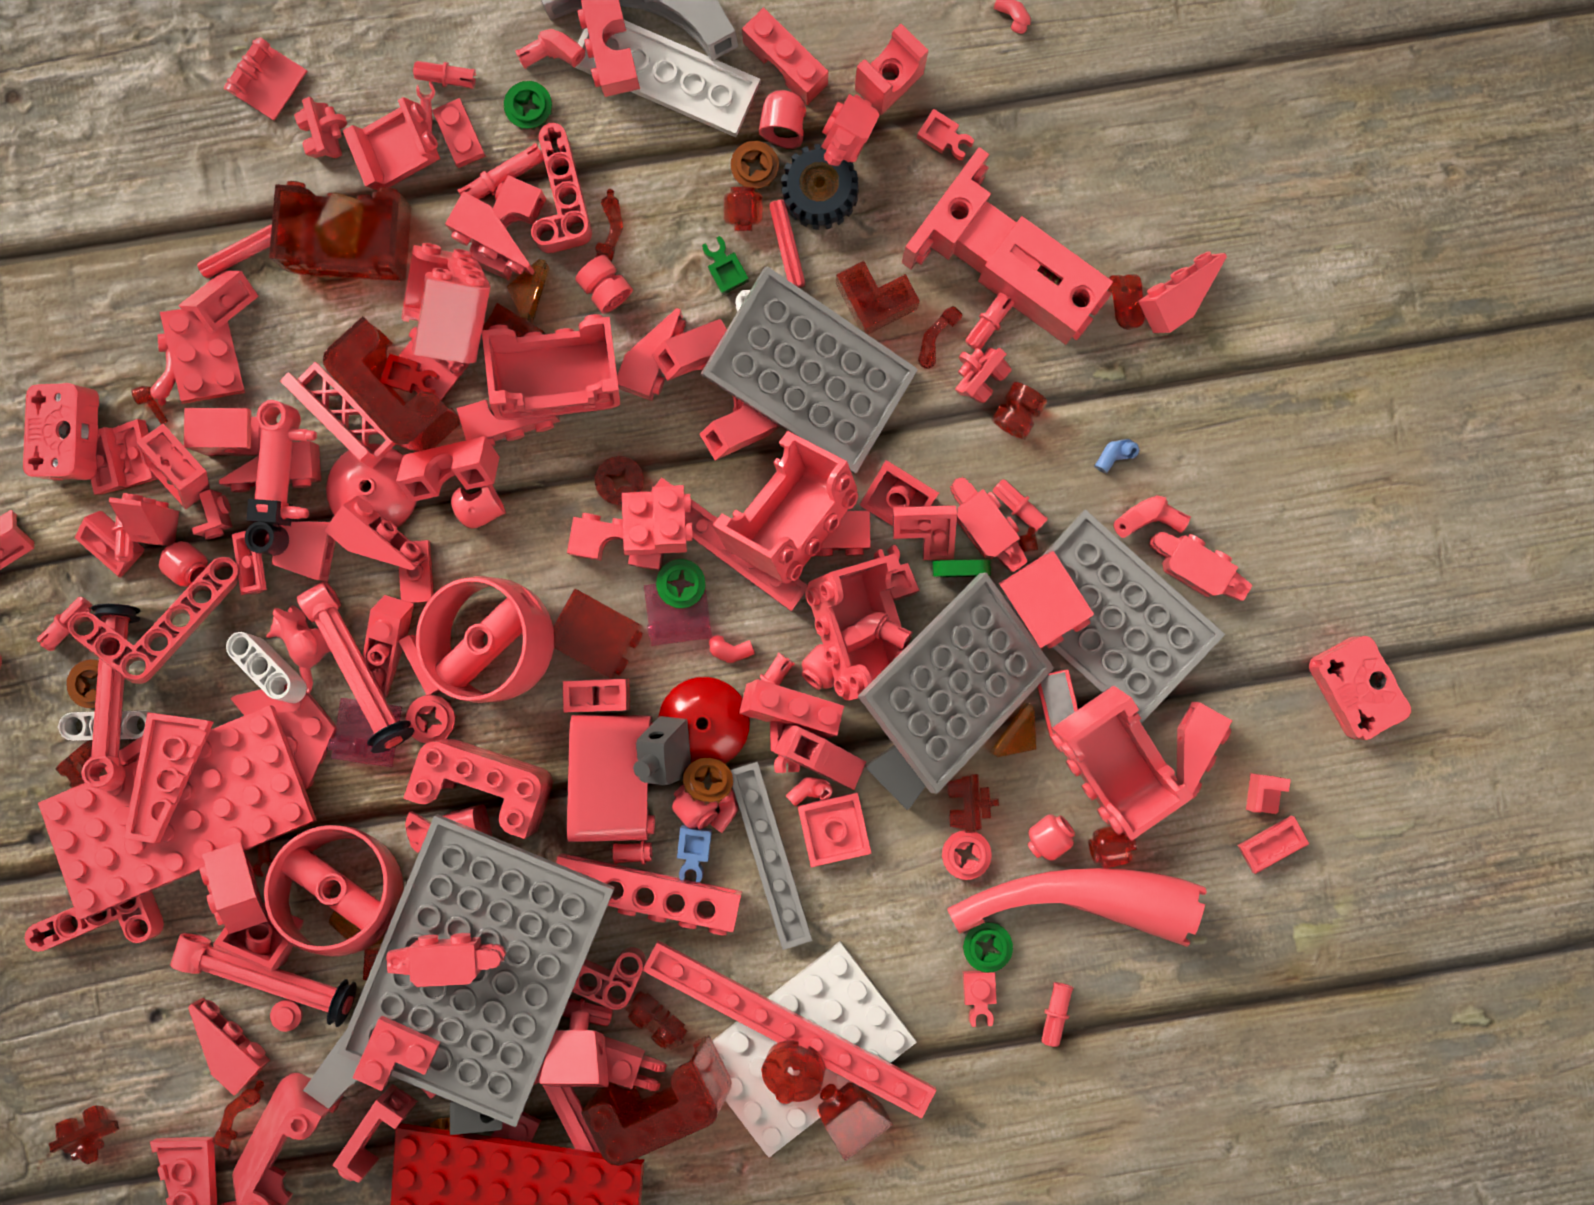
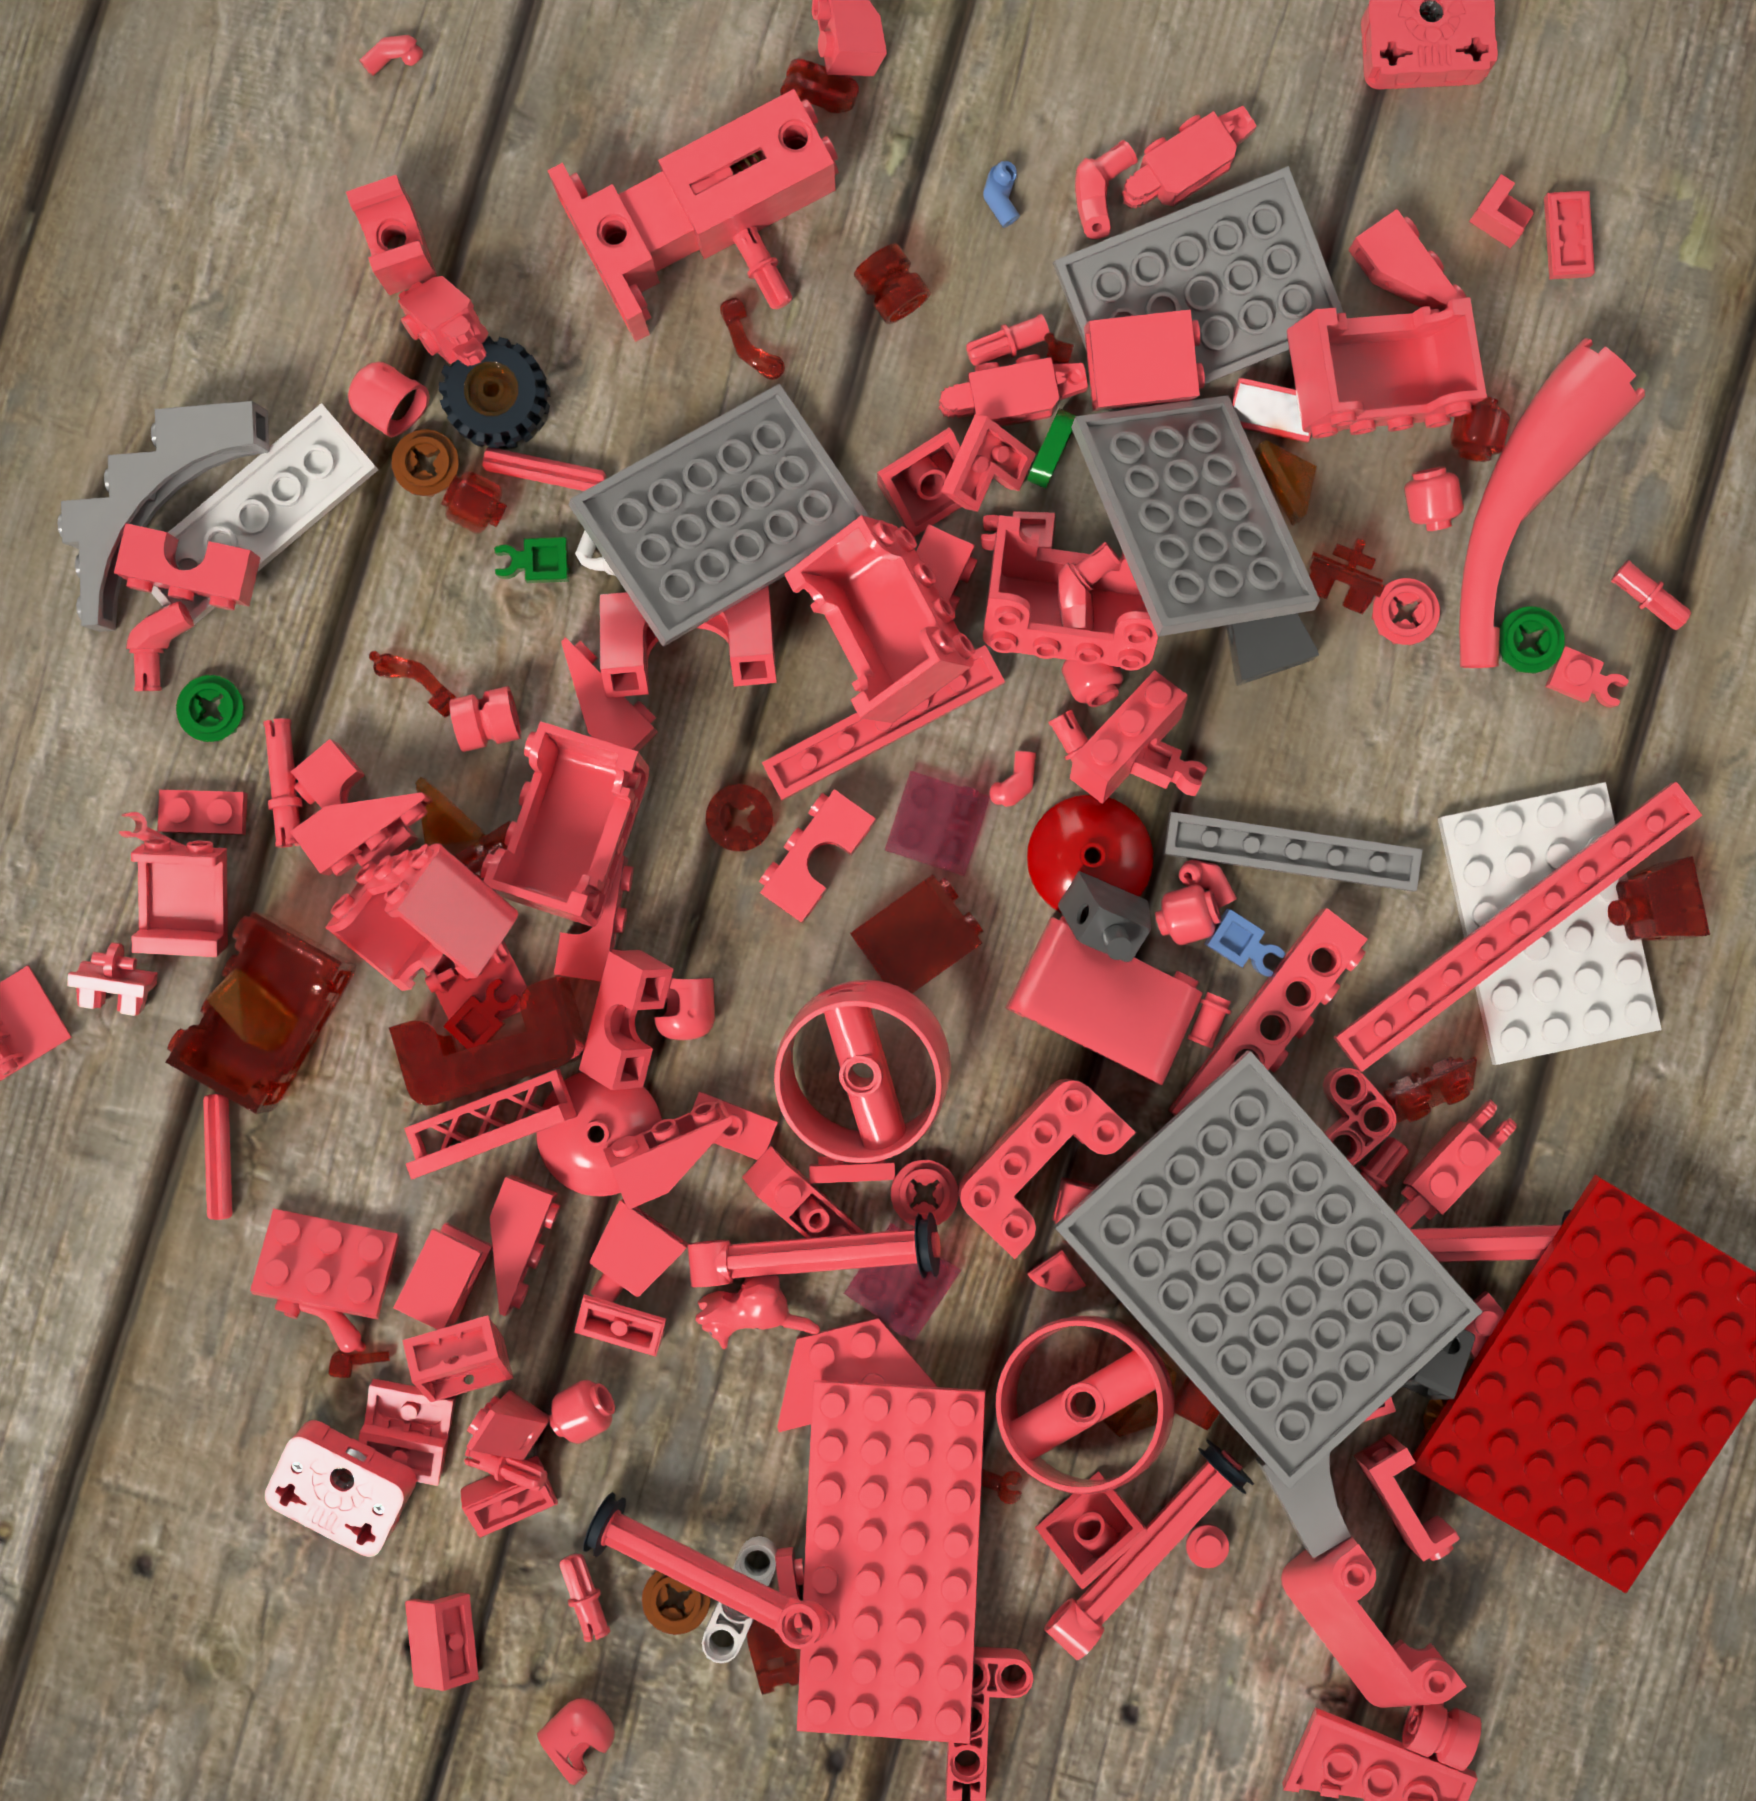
camera: 65 degrees left, 0 degrees up
coral beam [68,557,239,684] -> none
coral wing [123,712,214,843] -> none
coral panel [179,271,259,332] -> none
coral slope [188,998,270,1096] -> none
coral bracket [192,489,233,540] -> none
coral brick [199,841,267,934] -> none
clear red piece [212,1080,264,1150] -> none
white beam [226,632,307,703] -> none
coral piece [245,400,317,556] -> none
coral plate [352,1016,441,1091] -> none
coral hinge [386,933,507,987] -> none
coral axle [413,61,476,89] -> none
coral beam [531,123,592,253] -> none
coral torso [540,1012,609,1087] -> none
coral brick [563,679,630,713] -> none
clear red windscreen [581,1035,732,1166] -> none
coral plate [622,485,692,555] -> none
green gear [656,559,706,608] -> none
dark orange gear [683,758,733,805] -> none
coral arch [742,7,828,106] -> none
clear red plate [761,1040,826,1104] -> none
coral slope [774,724,866,790] -> none
coral arm [786,777,833,807] -> none
coral plate [797,792,872,867] -> none
clear red brick [836,261,920,335] -> none
coral plate [917,109,974,161] -> none
coral hips [955,348,1012,403] -> none

